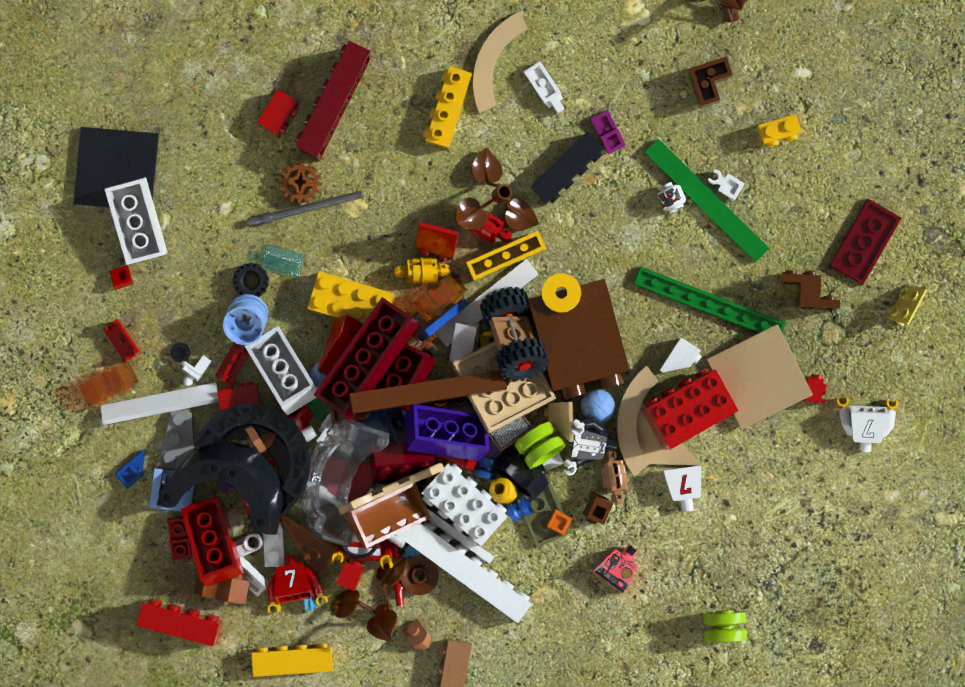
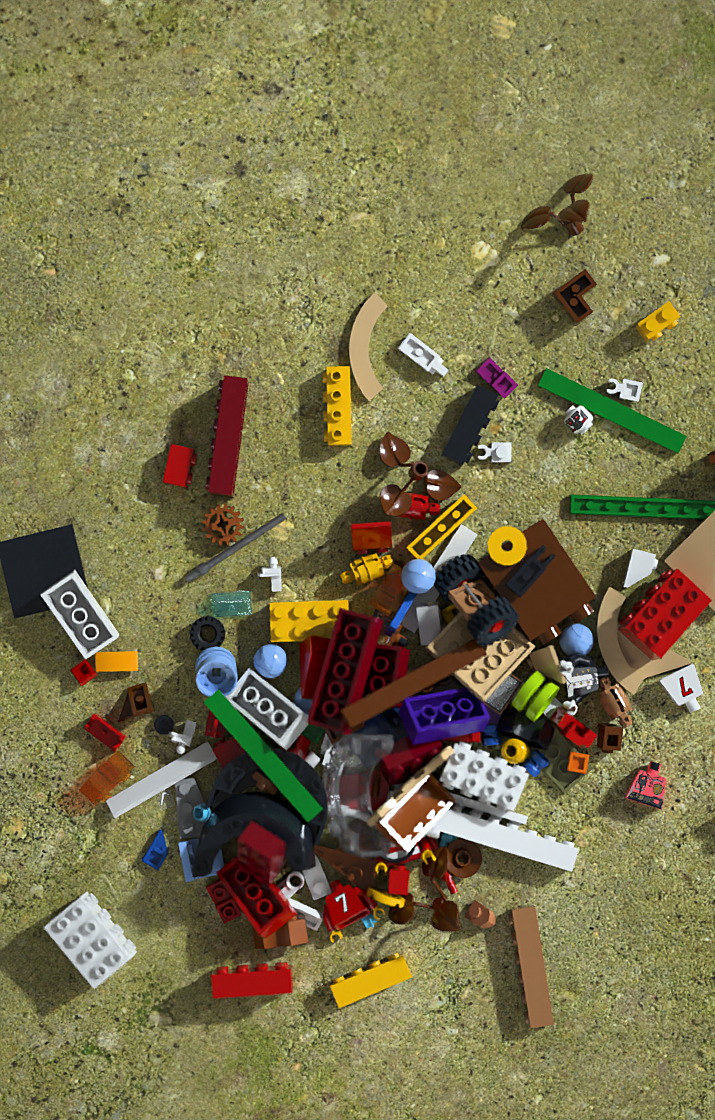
camera: 20 degrees left, 0 degrees up
none -> white brick [44,892,137,989]
none -> light orange slope [95,651,138,672]
none -> reddish brown slope [118,682,155,722]
none -> clear sticker [155,789,175,810]
none -> medium azure plate [193,803,211,822]
none -> green tile [204,689,323,822]
none -> dark red brick [237,821,285,886]
none -> light blue piece [253,644,288,678]
none -> white piece [257,557,282,592]
none -> yellow tile [366,887,406,908]
none -> dark orange piece [371,772,381,803]
none -> light blue piece [401,559,436,594]
none -> white plate [478,442,511,463]
none -> black hinge [506,545,556,598]
none -> red piece [549,706,598,748]

